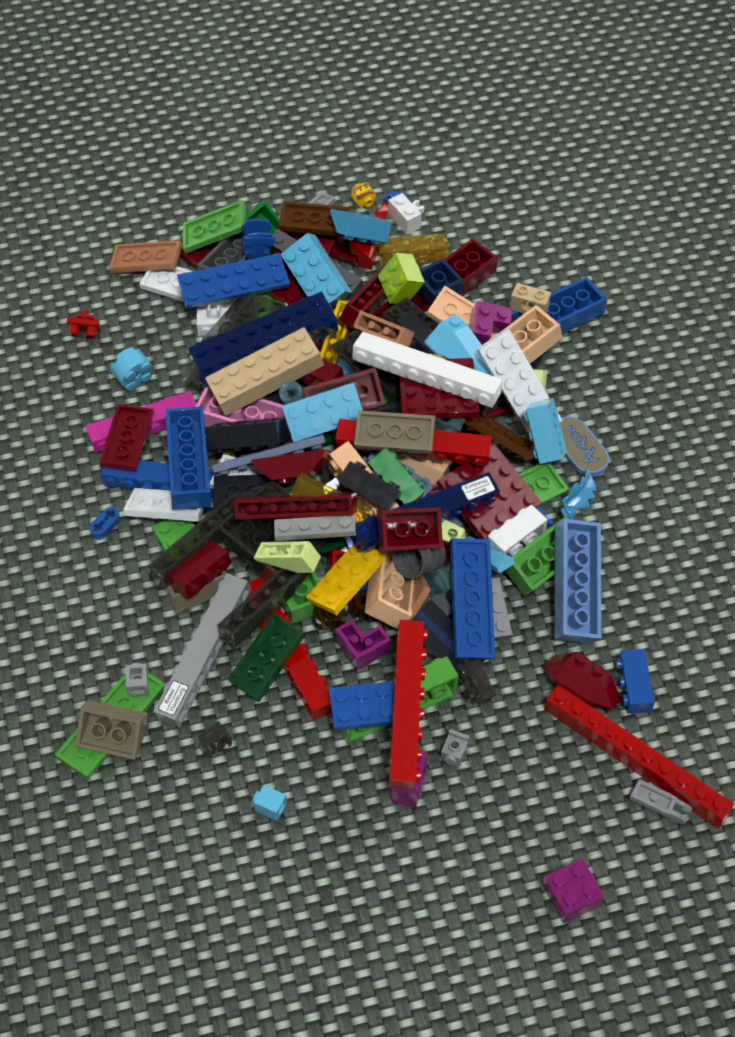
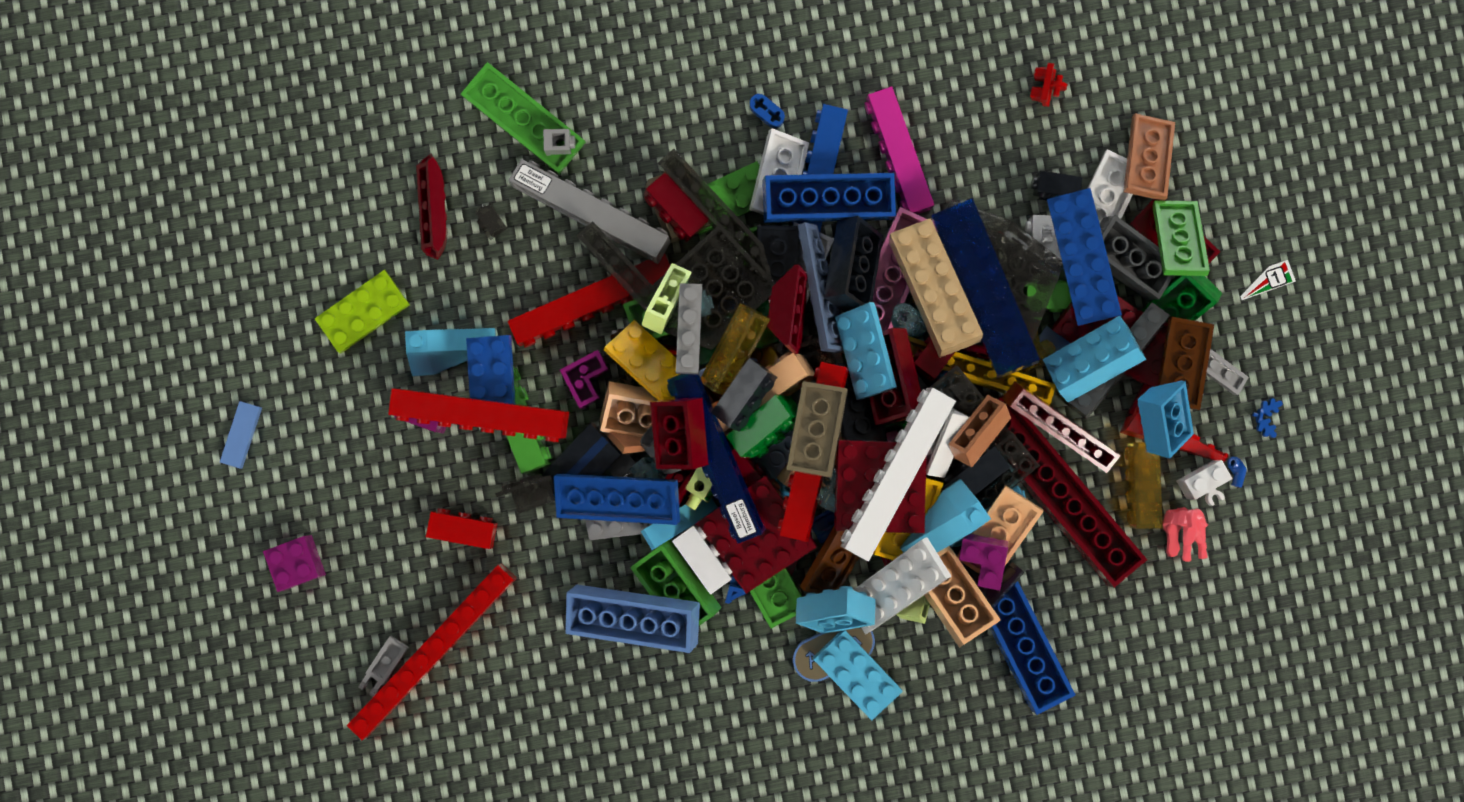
camera: 90 degrees right, 30 degrees up
dark tan slope [75,700,148,760] -> none
dark red tile [99,404,154,473] -> none
medium azure brick [110,347,153,391] -> none
dark green plate [228,613,306,702] -> none
dark red brick [234,492,357,519] -> none
blue piece [242,219,276,259] -> none
medium azure brick [252,785,287,821] -> none
yellow head [351,183,376,208] -> none
lime brick [378,253,425,305] -> none
dark blue brick [417,258,464,306] -> none
light grey brick [441,729,470,766] -> none
tan brick [510,283,551,314] -> none
dark red wedge [543,652,621,711] -> none
dark azure plant [560,469,597,520] -> none
blue brick [616,649,655,714] -> none
none -> medium blue tile [220,401,262,469]
none -> lime plate [315,270,410,354]
none -> medium azure wedge [405,328,496,376]
none -> dark red brick [416,153,448,260]
none -> red brick [426,508,498,549]
none -> medium azure plate [812,630,903,720]
none -> black brick [1031,170,1083,201]
none -> coral piece [1162,507,1208,562]
none -> sticker [1240,260,1296,300]
none -> blue animal [1252,398,1283,438]

